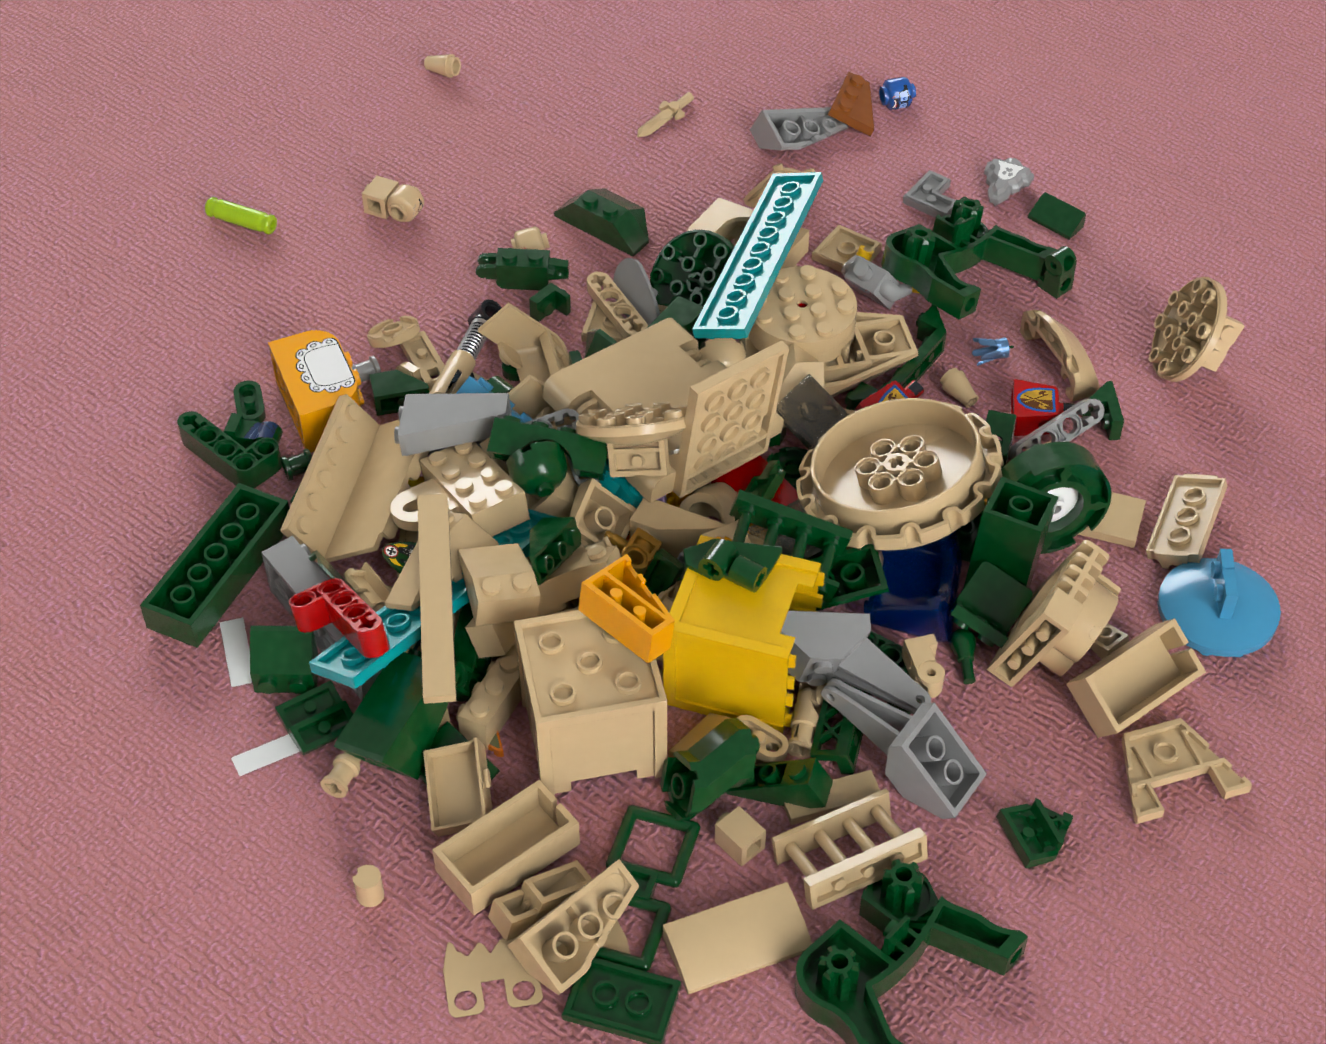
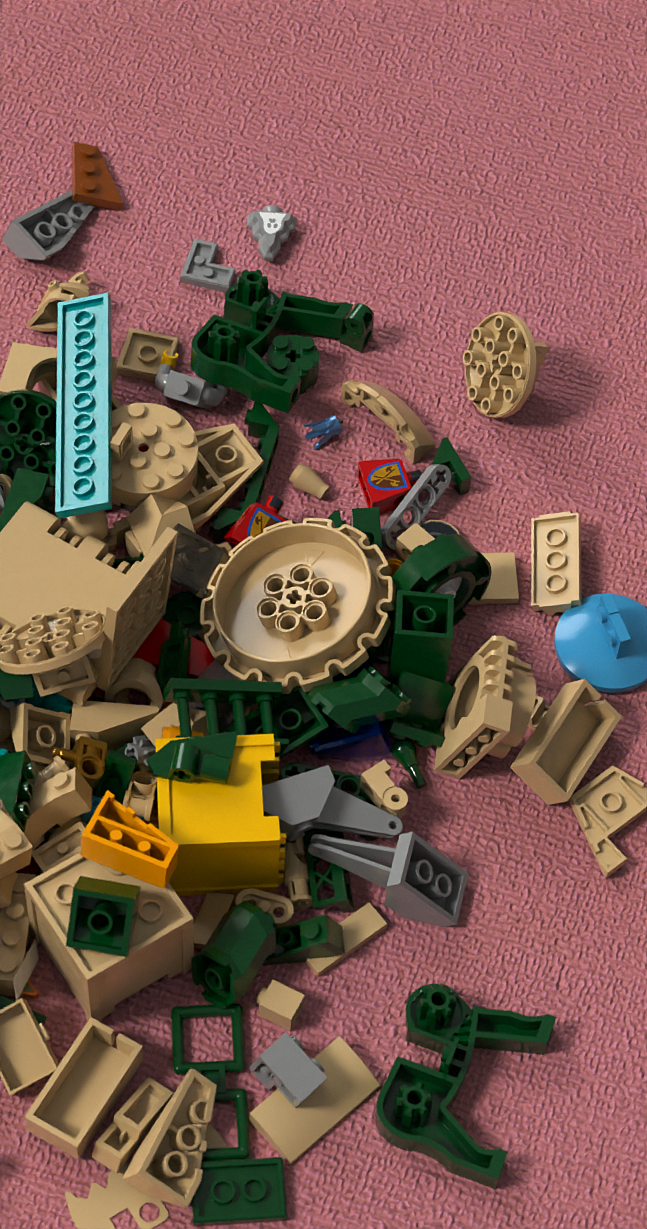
camera: 25 degrees left, 10 degrees up
tan fence [772,789,928,910] -> none
blue head [879,77,916,110] -> none
dark green slope [996,798,1074,868] -> none
dark green slope [1027,192,1086,240] -> none
none -> white sticker [13,939,39,1001]
none -> dark green slope [66,876,141,957]
none -> tan tile [110,422,133,461]
none -> light grey brick [249,1032,327,1107]
none -> dark green brick [267,335,319,395]
none -> dark green brick [307,666,412,734]

